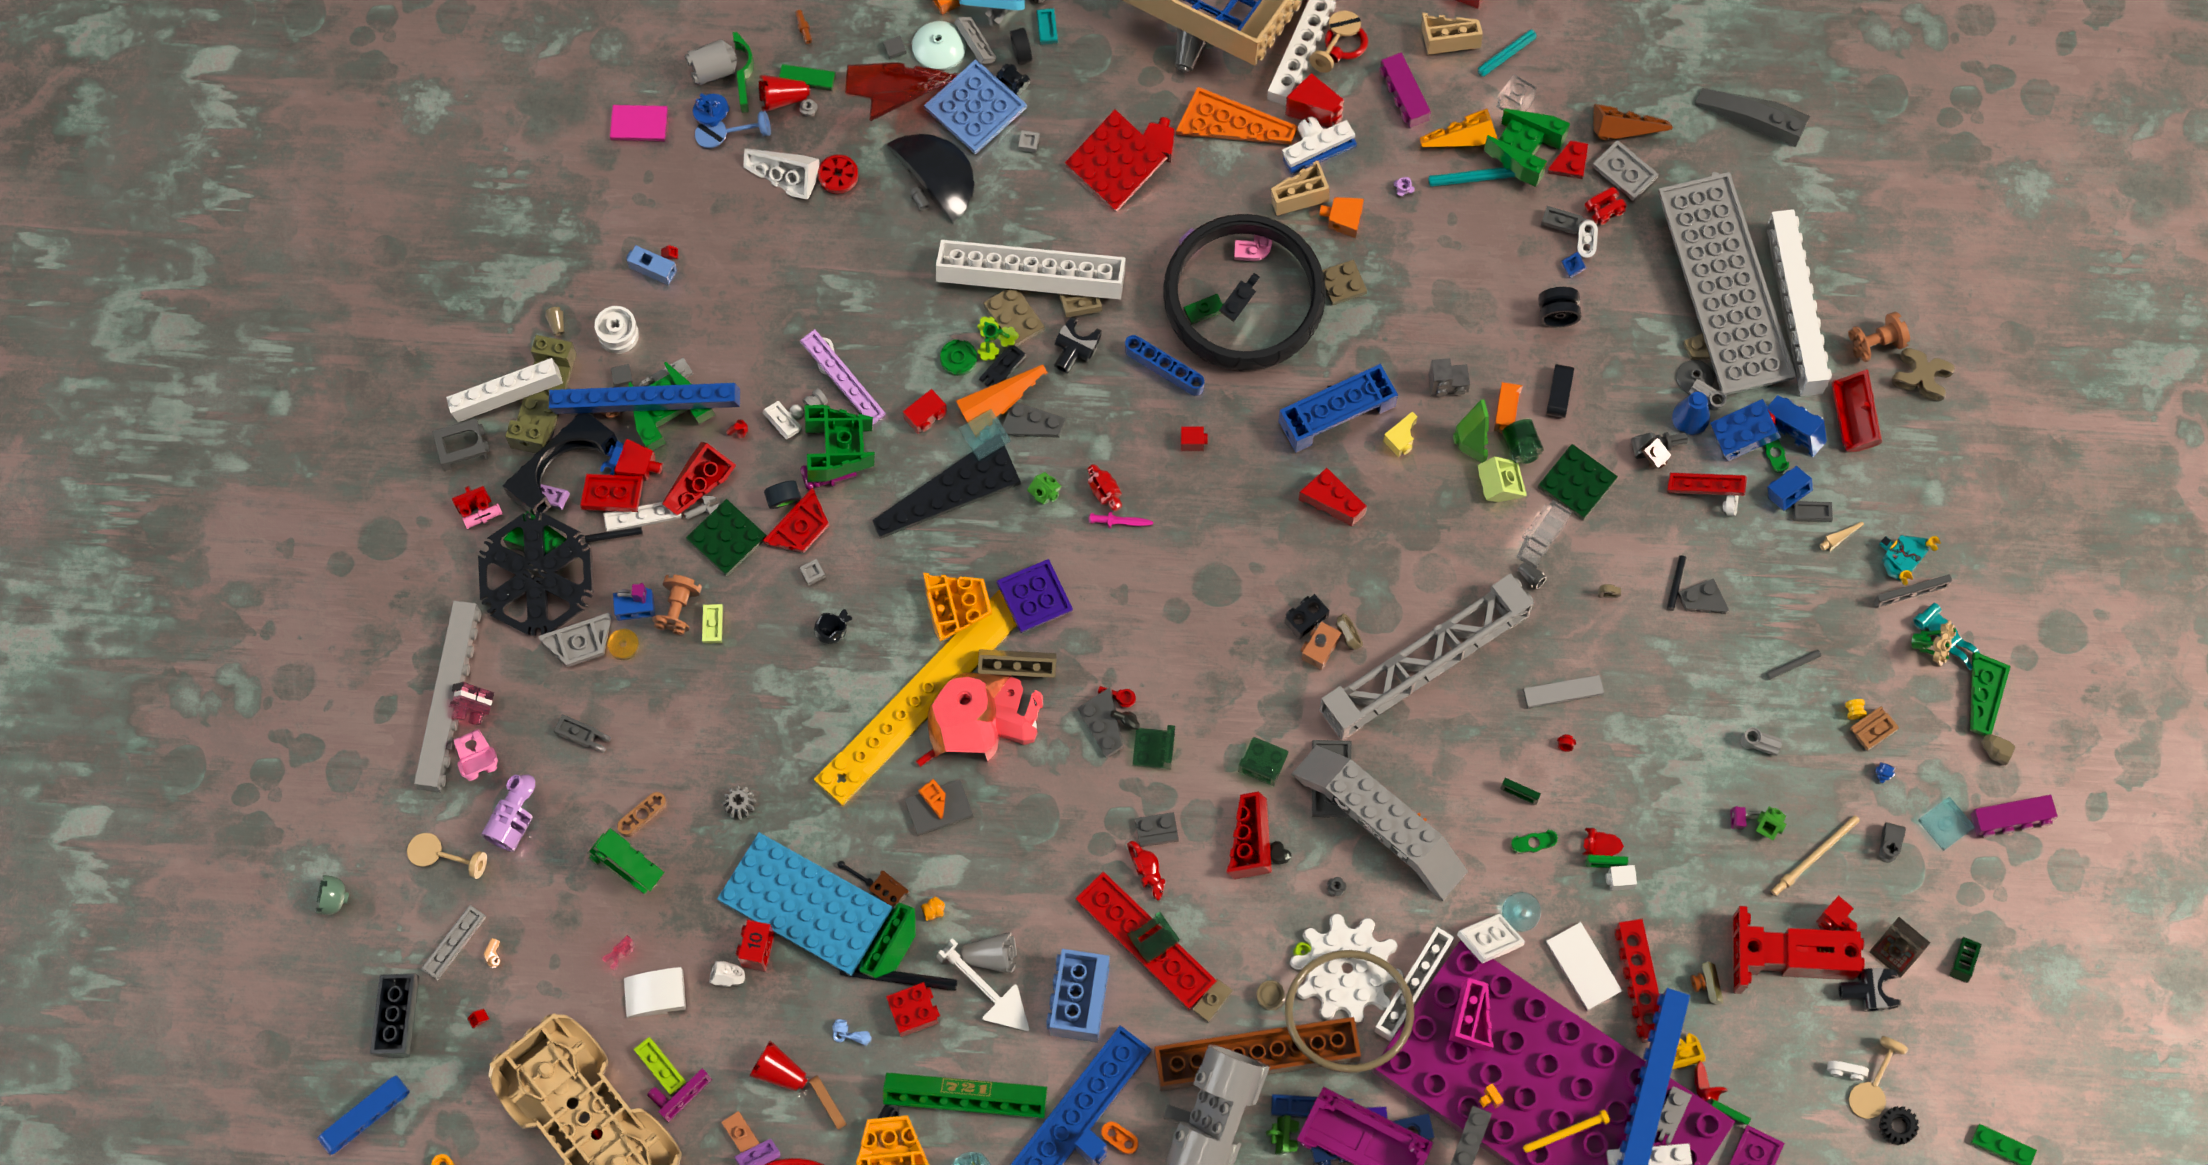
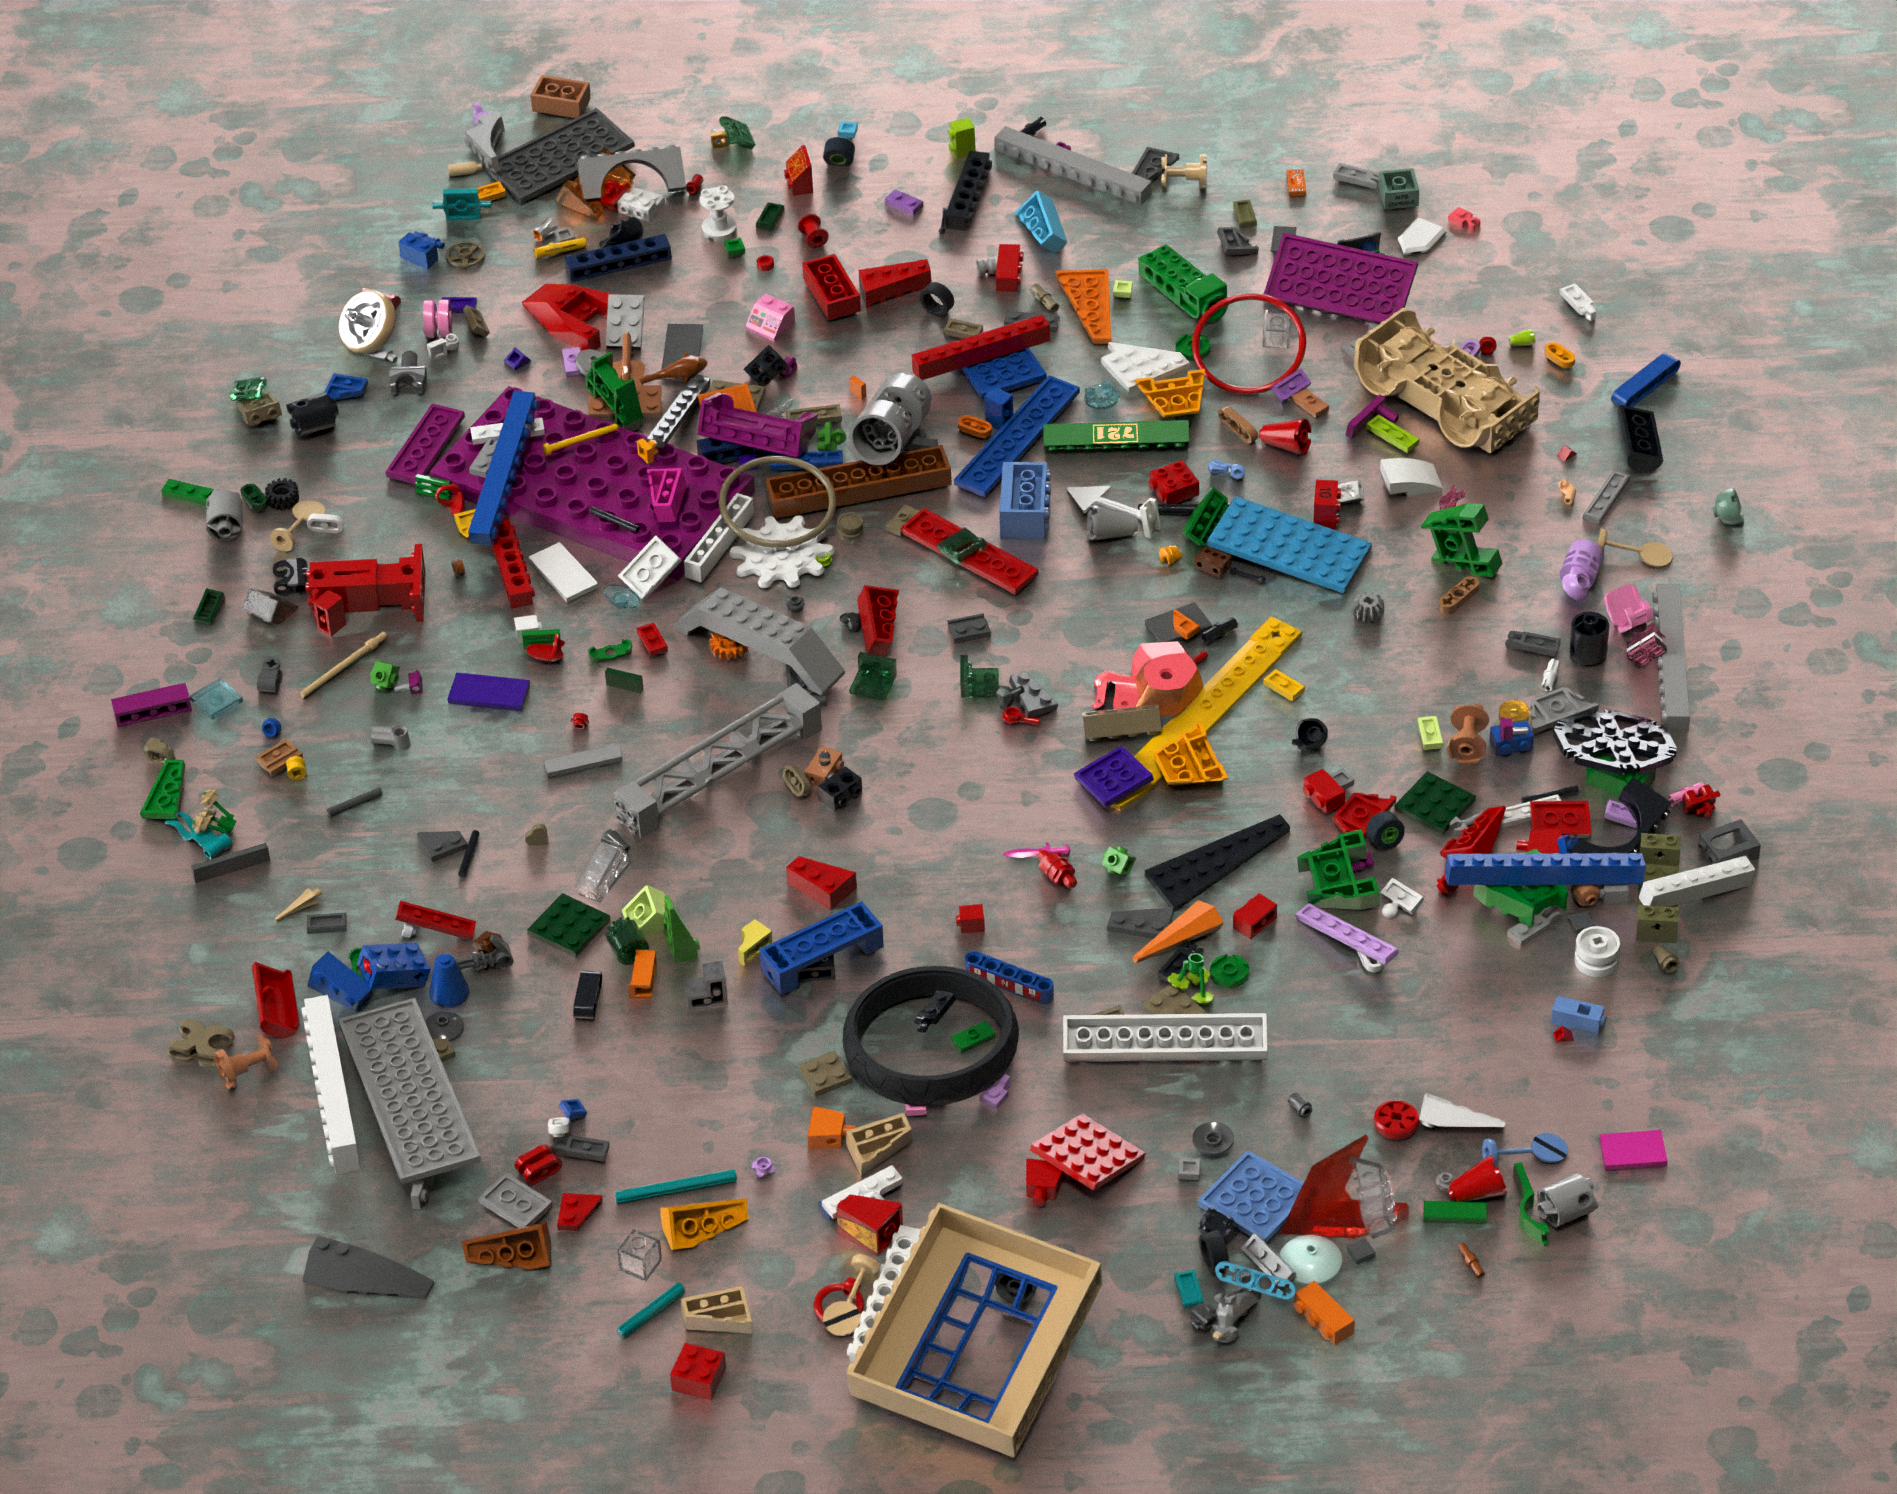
camera: 175 degrees right, 25 degrees down
blue plate [693,93,730,127] -> none
light grey wheel [802,388,829,405] -> none
black brick [887,134,974,223] -> none
clear light blue plate [959,409,1011,461] -> none
black connector [1054,316,1102,373] -> none
red animal [1127,841,1166,901] -> none
orange wing [1176,87,1298,145] -> none
magenta brick [1379,52,1431,128] -> none
green wedge [1484,108,1570,187] -> none
black wheel [1538,287,1582,328] -> none
light grey piece [1688,379,1727,410] -> none
olive tile [1702,962,1724,1005] -> none
blue brick [1767,466,1813,511] -> none
teal torso [1879,535,1941,585] -> none
none -> light grey cylinder [206,489,243,541]
none -> dark green plate [240,484,268,512]
none -> dark purple tile [447,672,530,711]
none -> black bar [590,507,640,533]
none -> red plate [636,622,668,657]
none -> dark grey dish [1192,1122,1234,1155]
none -> black pin [1201,617,1238,644]
none -> yellow plate [1263,669,1305,702]
none -> red brick [1303,768,1345,814]
none -> clear wedge [1349,1157,1397,1239]
none -> white axle [1540,659,1560,693]
none -> black cylinder [1569,611,1610,667]

